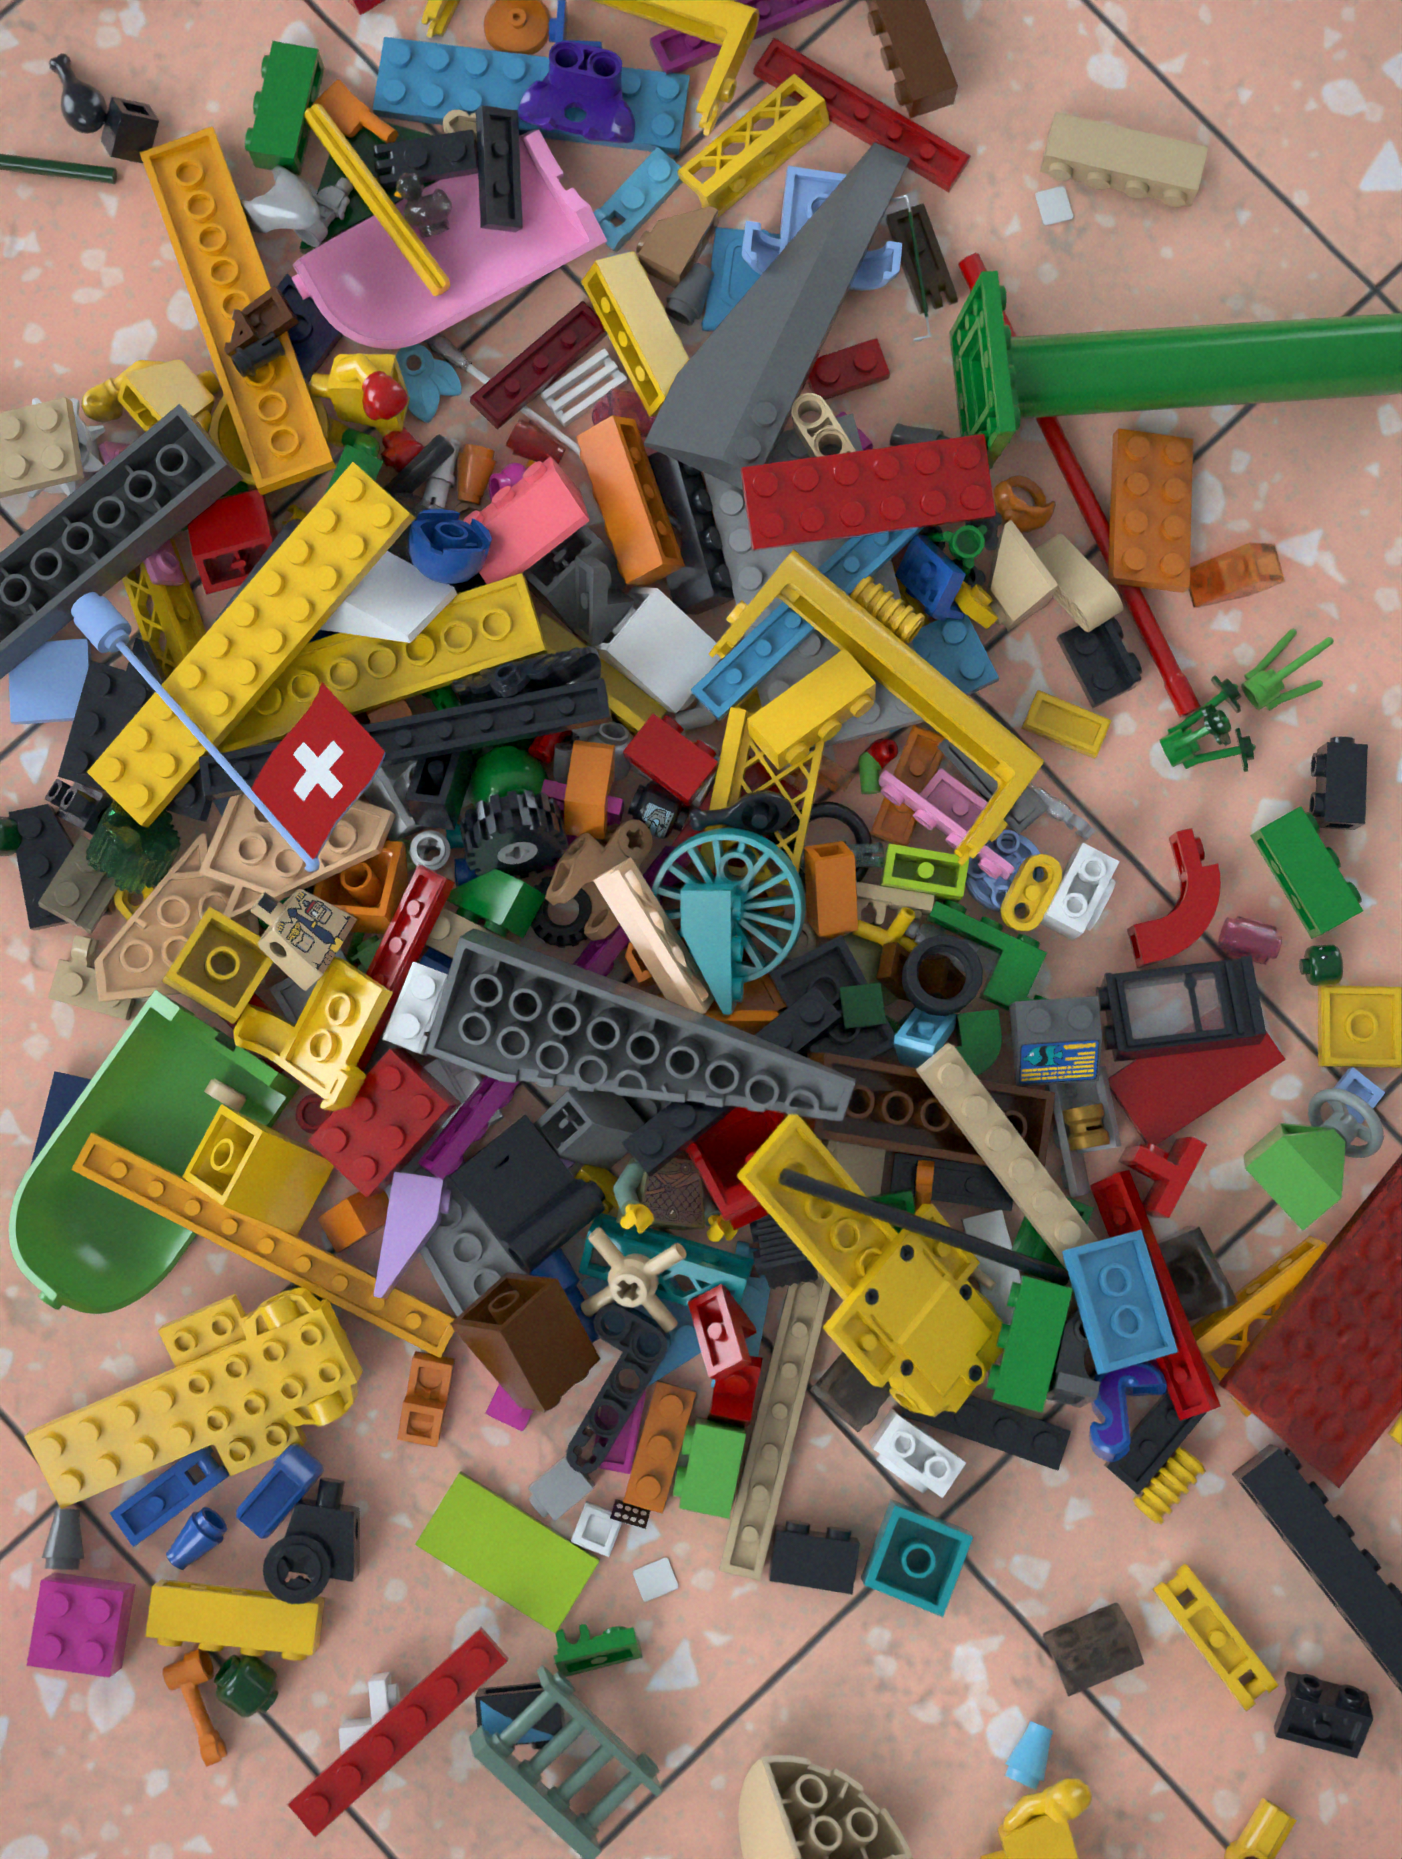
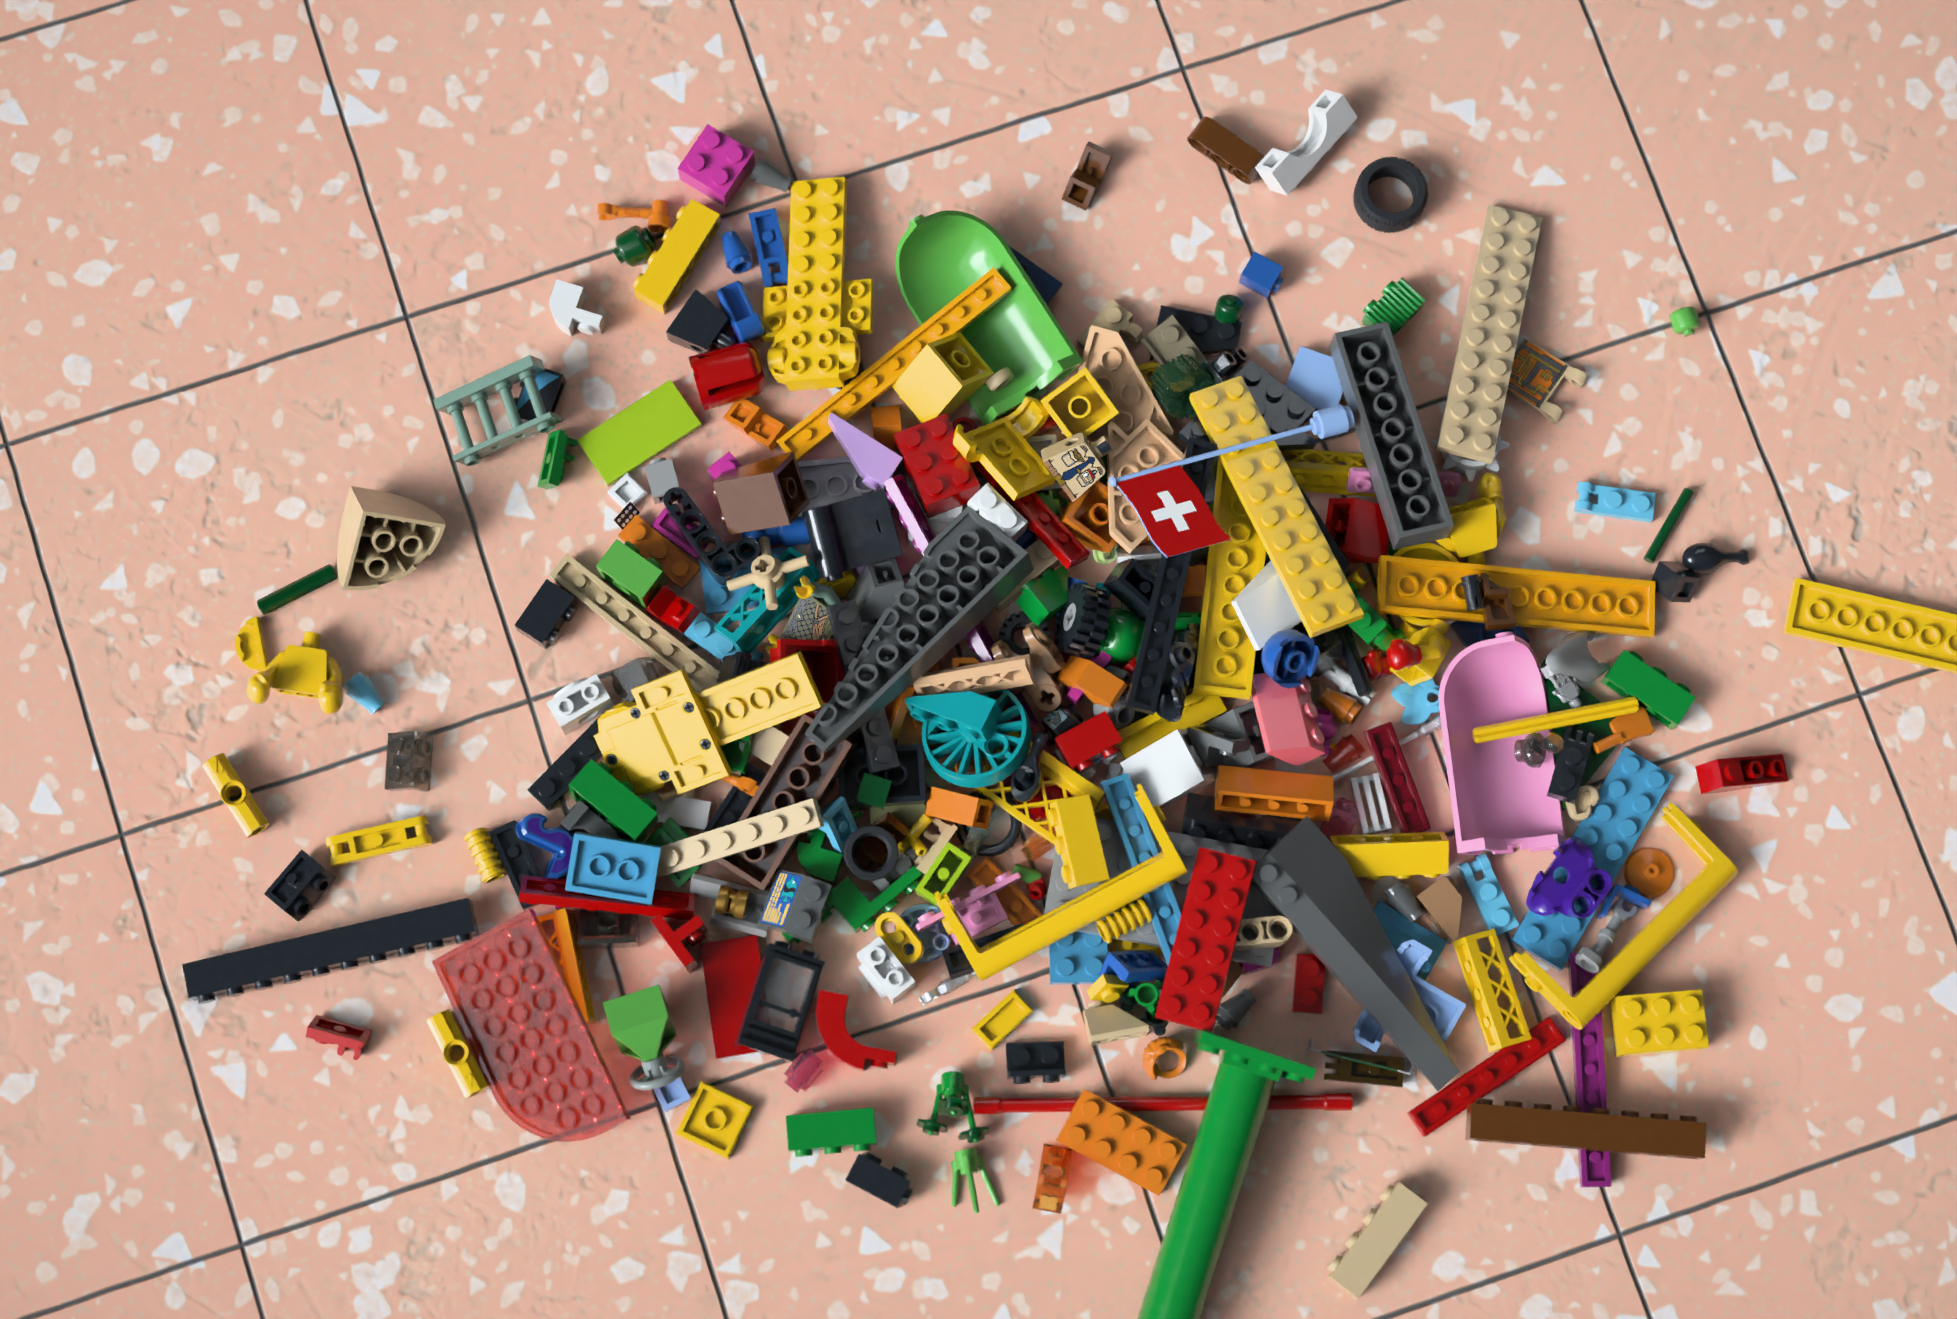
camera: 110 degrees right, 5 degrees down
black gear [263,1535,331,1604] -> none
red plate [287,1627,509,1837] -> none
white cone [410,831,450,870] -> none
black plate [476,105,523,232] -> none
white sticker [633,1558,679,1602] -> none
red slope [688,1284,757,1381] -> none
black piece [779,1168,1070,1286] -> none
teal brick [861,1499,973,1617] -> none
tan beam [1033,533,1123,632] -> none
white sticker [1035,186,1073,226] -> none
dark green piece [1299,945,1343,986] -> none
none -> red cylinder [689,342,766,411]
none -> medium azure plate [1574,482,1656,523]
none -> light grey piece [1574,897,1637,973]

